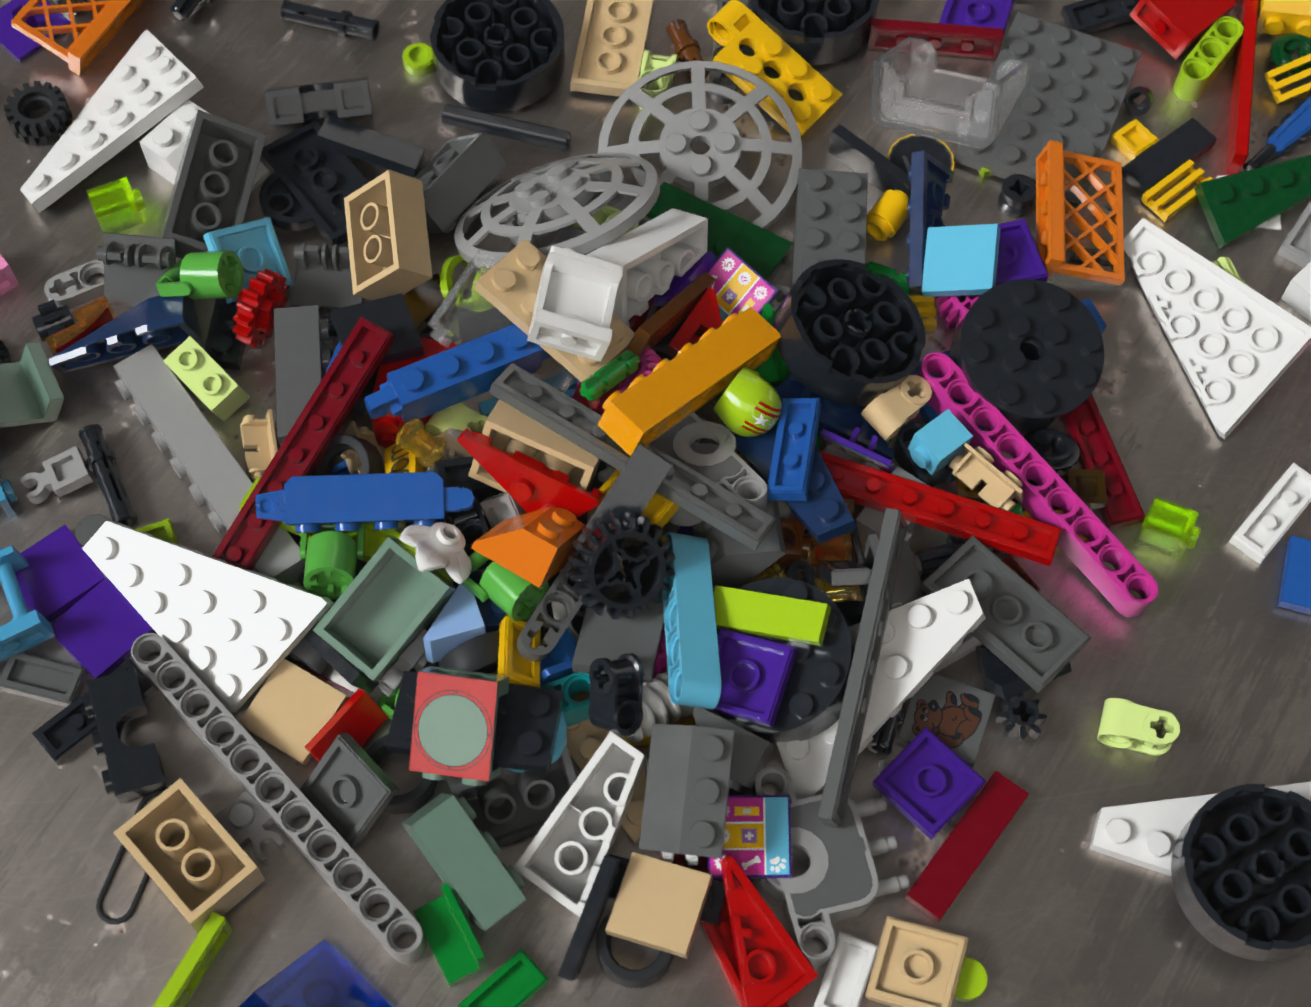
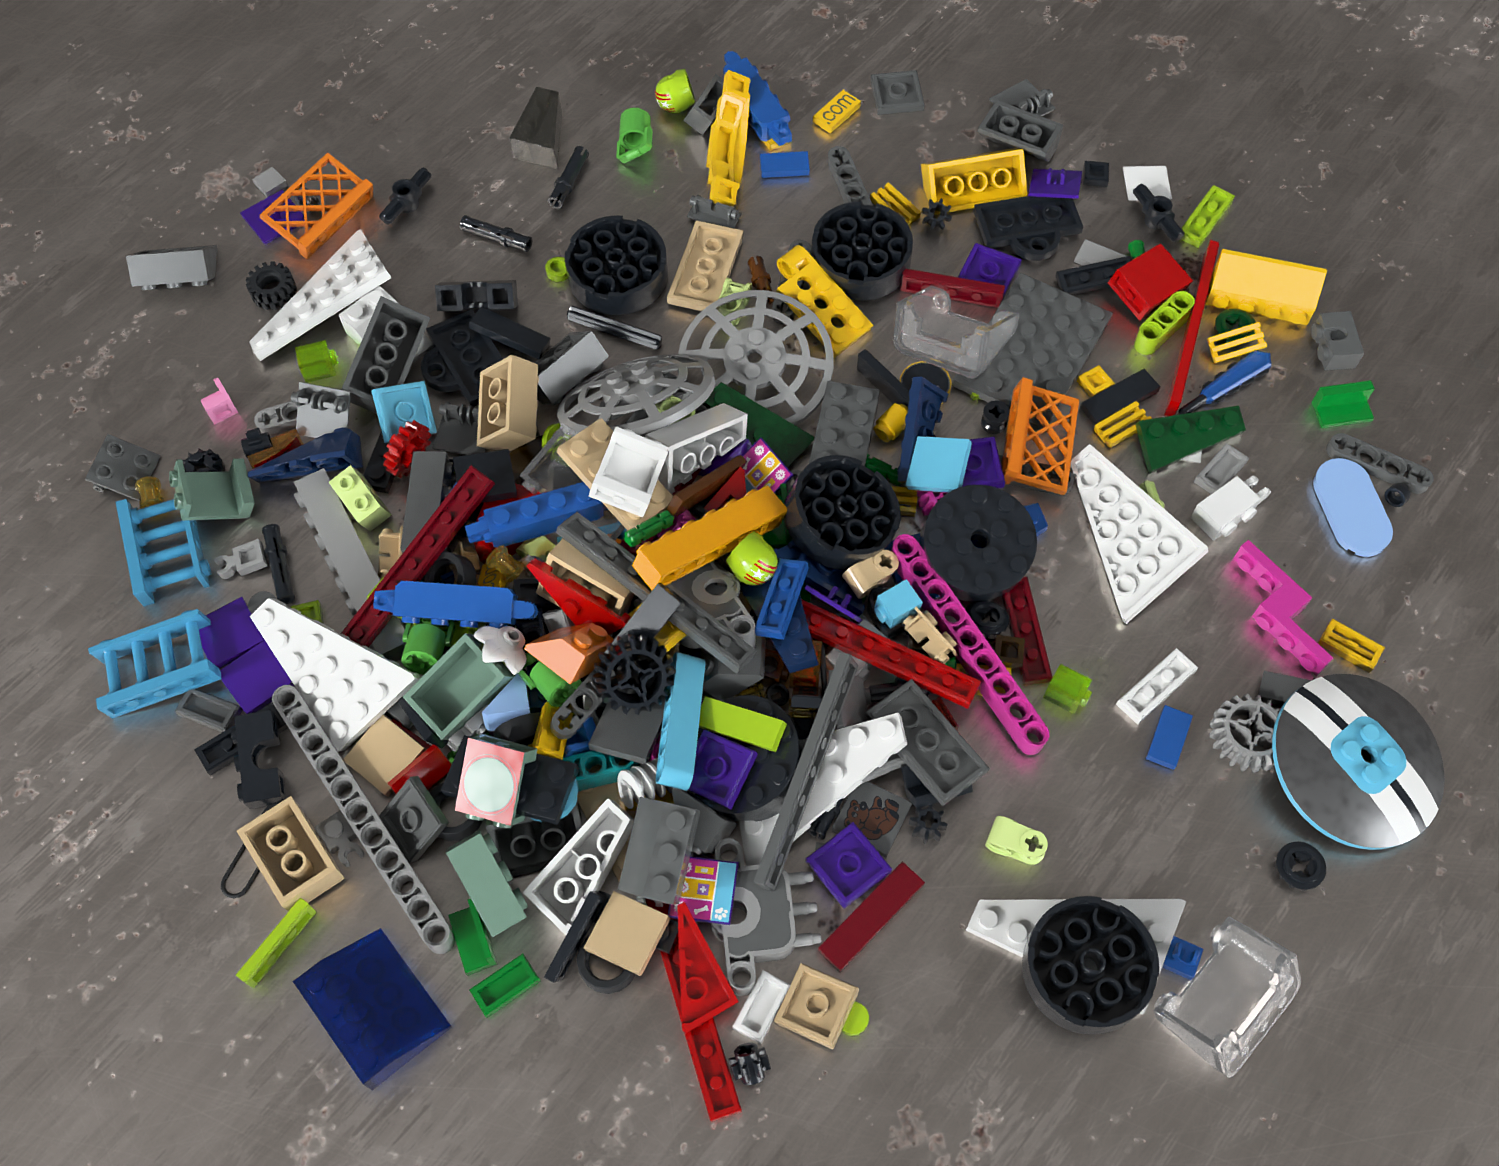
camera: 10 degrees right, 0 degrees up
bright green piece [155,250,244,300] -> none
black piece [588,653,644,736] -> none
black hinge [1125,86,1154,115] -> none

